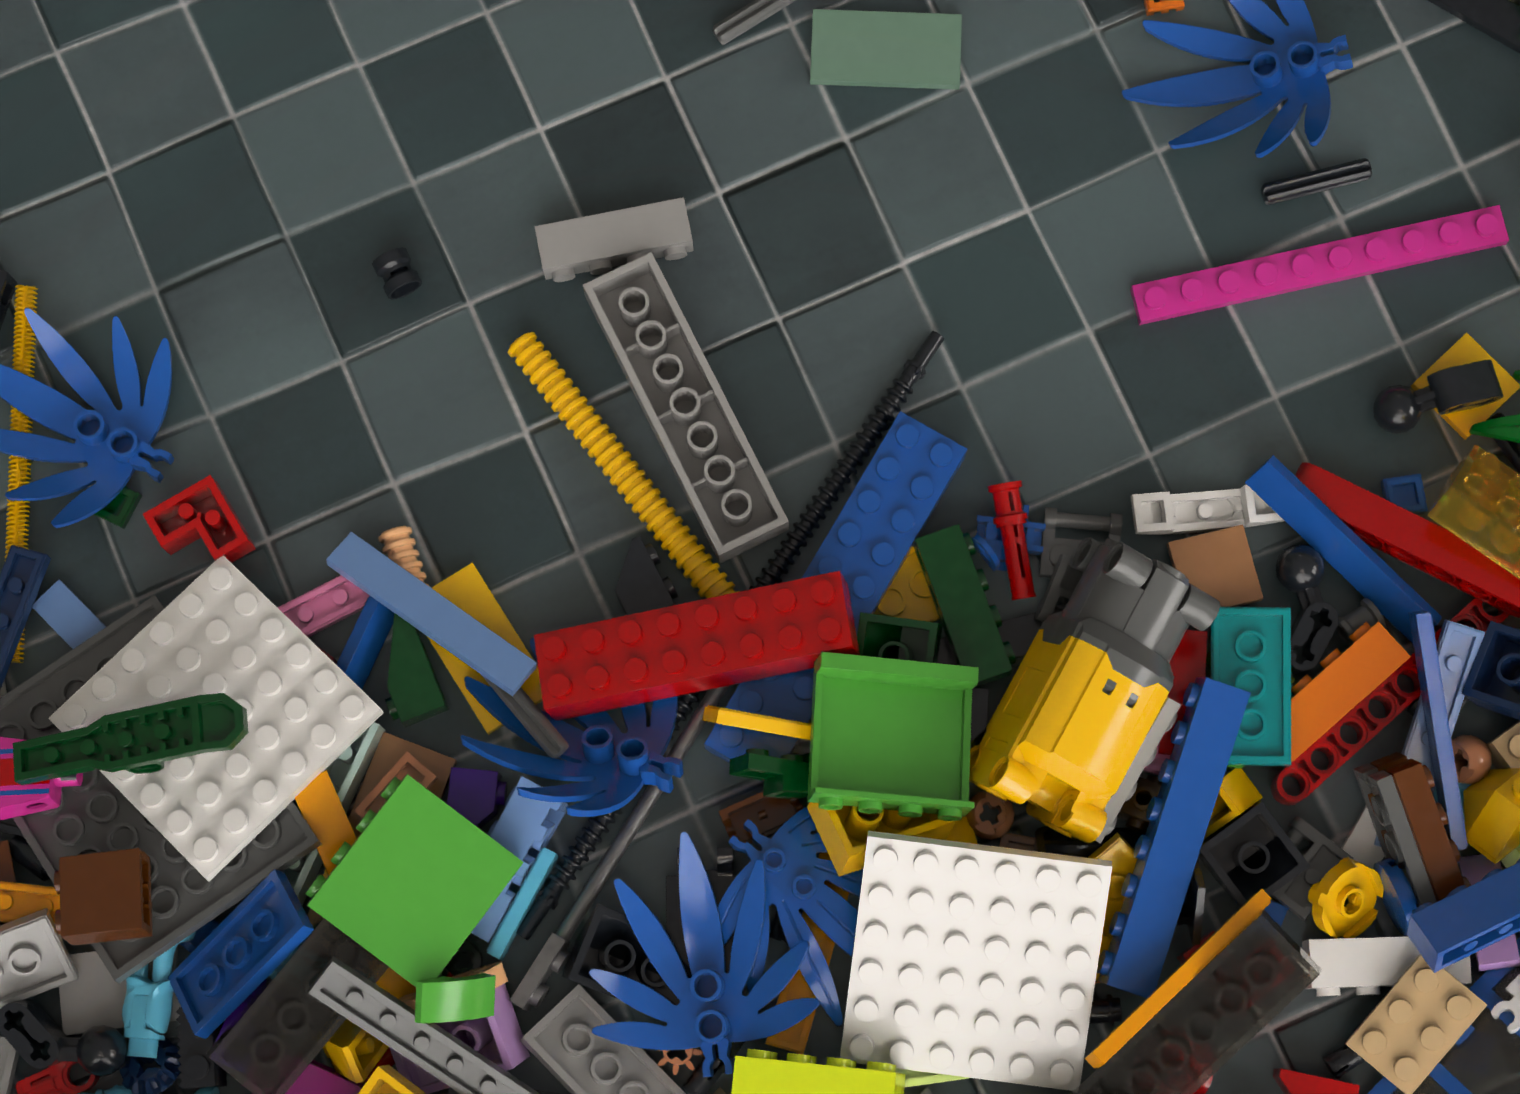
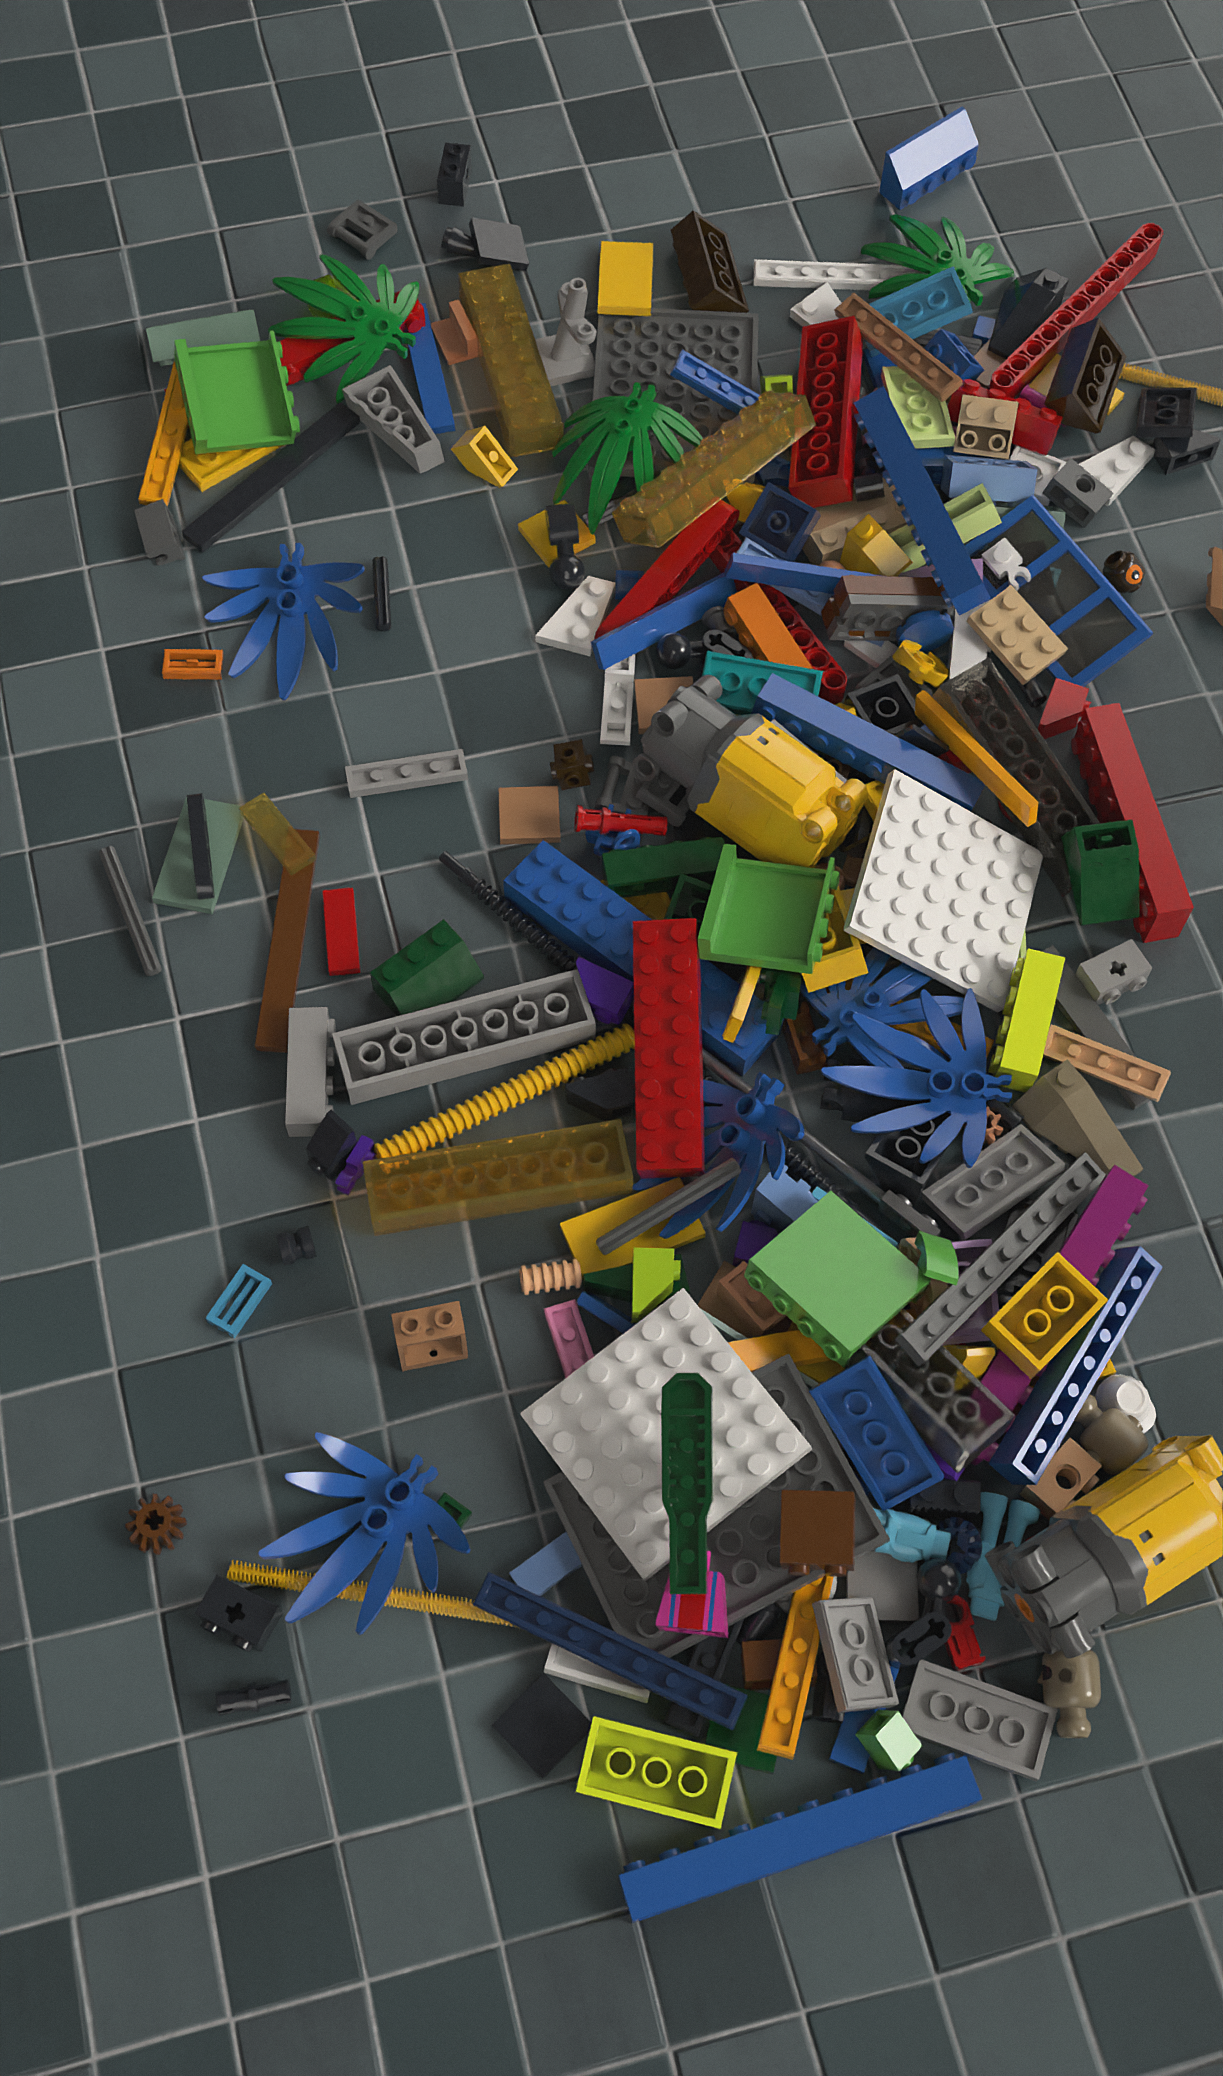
camera: 85 degrees left, 15 degrees down
red brick [143,475,256,563] -> none
medium blue tile [326,532,537,697] -> none
dark pink plate [1130,205,1509,325] -> none
none -> reddish brown gear [125,1493,187,1555]
none -> black beam [187,793,215,900]
none -> dark azure tile [205,1264,272,1338]
none -> clear yellow tile [239,792,316,876]
none -> reddish brown tile [255,829,320,1053]
none -> black slope [306,1109,357,1181]
none -> red tile [323,887,361,976]
none -> dark purple plate [335,1135,377,1195]
none -> light grey plate [345,749,468,798]
none -> clear yellow brick [363,1119,633,1236]
none -> dark green slope [370,919,484,1016]
none -> medium nougat window [391,1301,468,1371]
none -> medium nougat tile [499,786,561,845]
none -> white wing [535,576,615,656]
none -> dark brown brick [550,739,595,790]
none -> dark purple slope [576,957,634,1025]
none -> lime slope [631,1247,680,1323]

